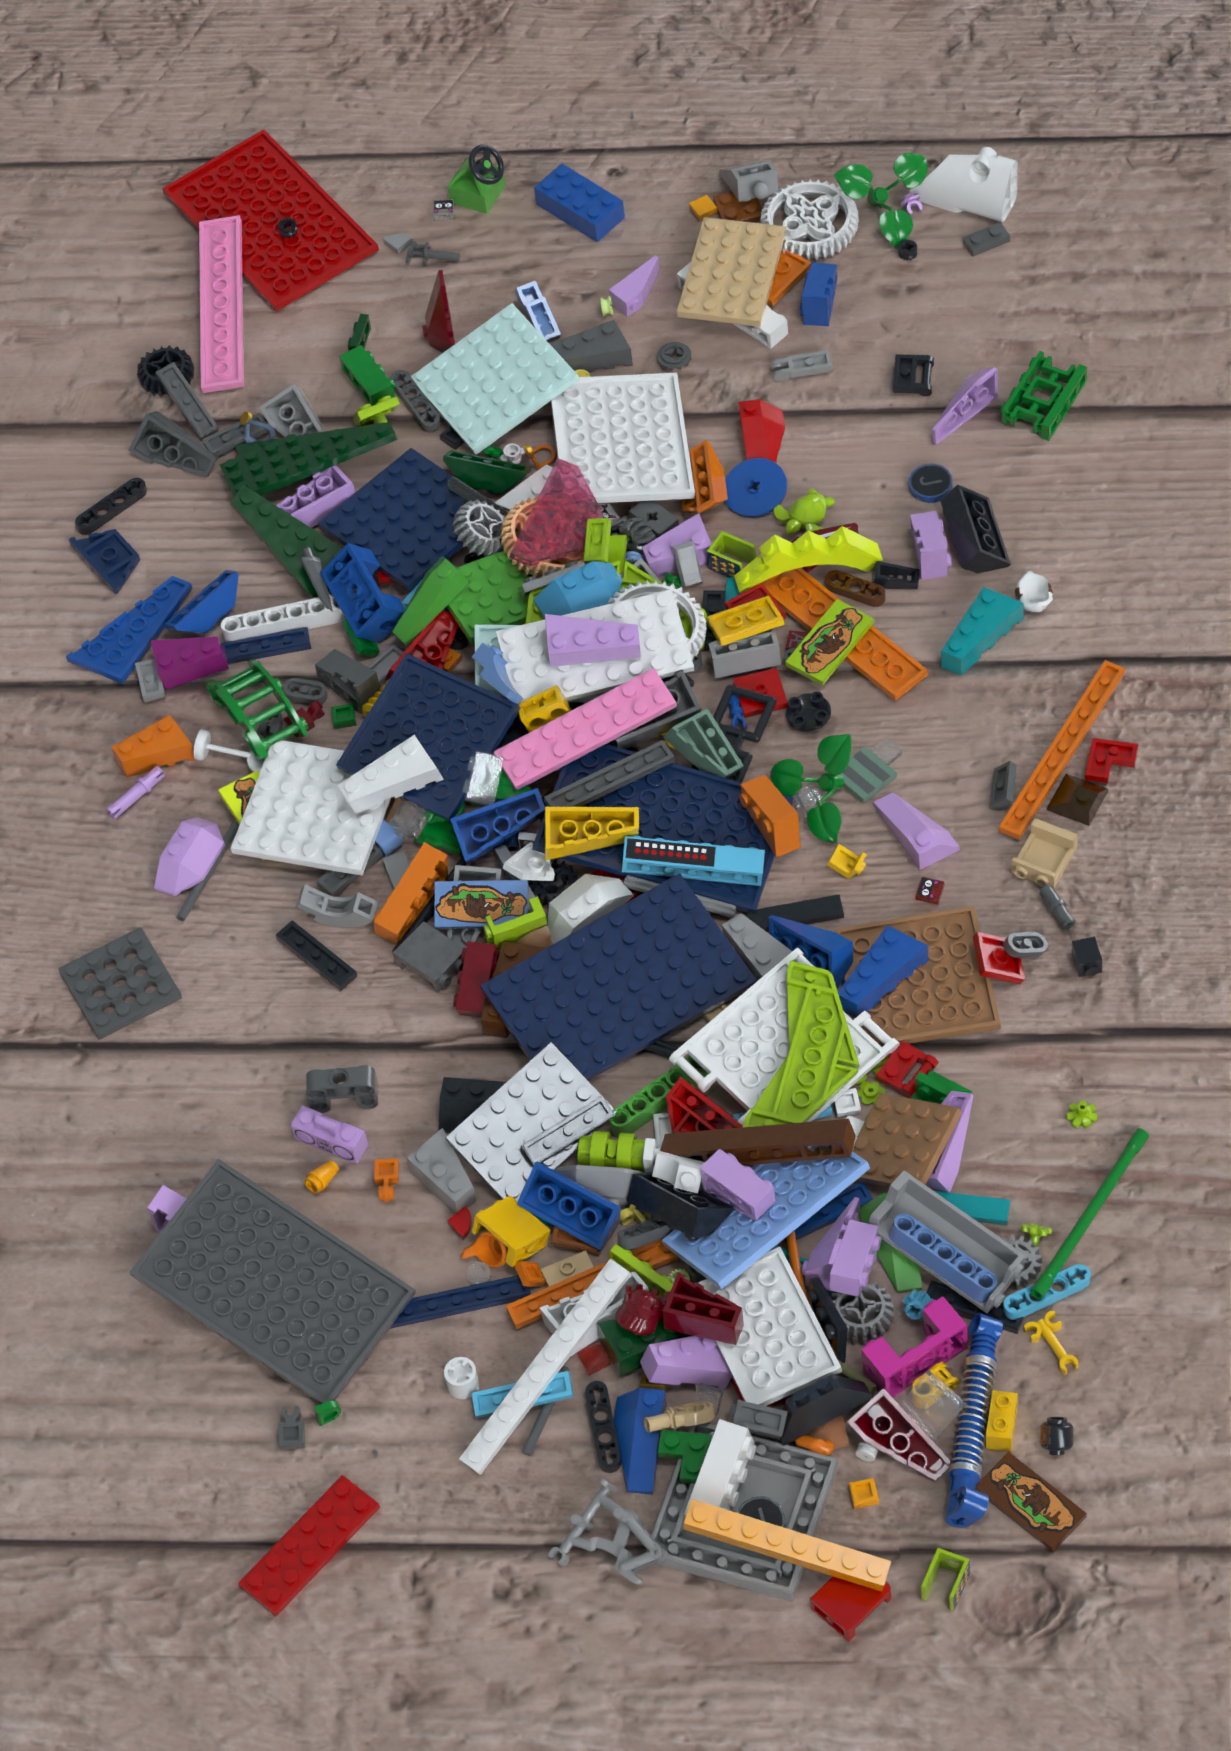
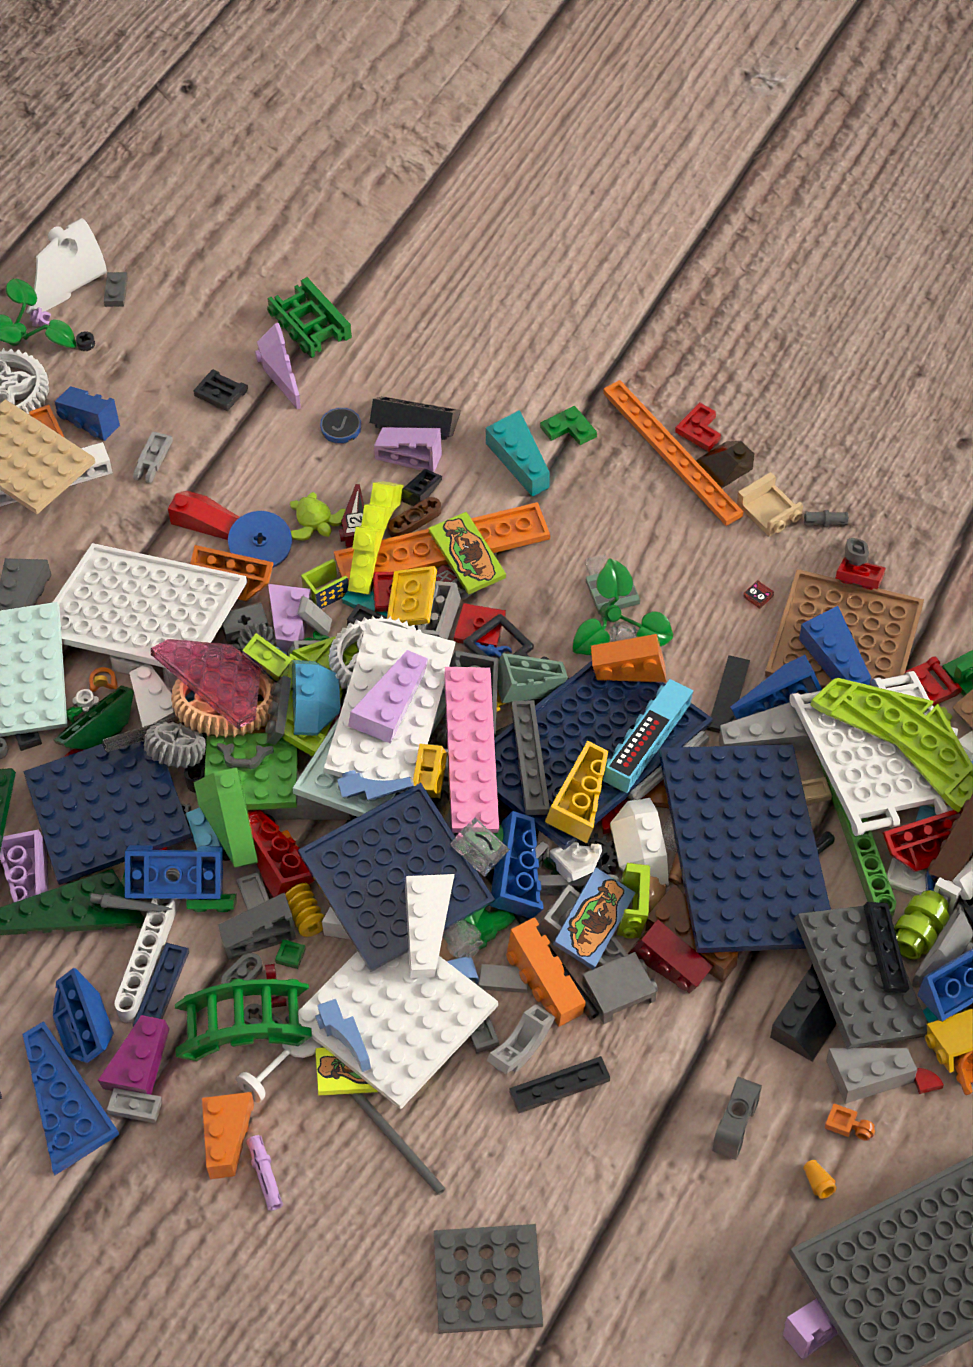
camera: 70 degrees left, 0 degrees up
lavender wedge [154,817,225,896] -> none
lavender piece [291,1105,369,1164] -> none
dark grey gear [657,342,691,371] -> none
black dish [786,692,831,732] -> none
yellow bracket [826,844,867,880] -> none
lavender wedge [873,793,960,870] -> none
dark grey plate [990,761,1017,811] -> none
white hair [1015,571,1053,613] -> none
black brick [1072,936,1102,977] -> none
none -> dark grey helmet [217,743,274,769]
none -> medium blue slope [315,999,371,1072]
none -> green plate [540,405,597,445]

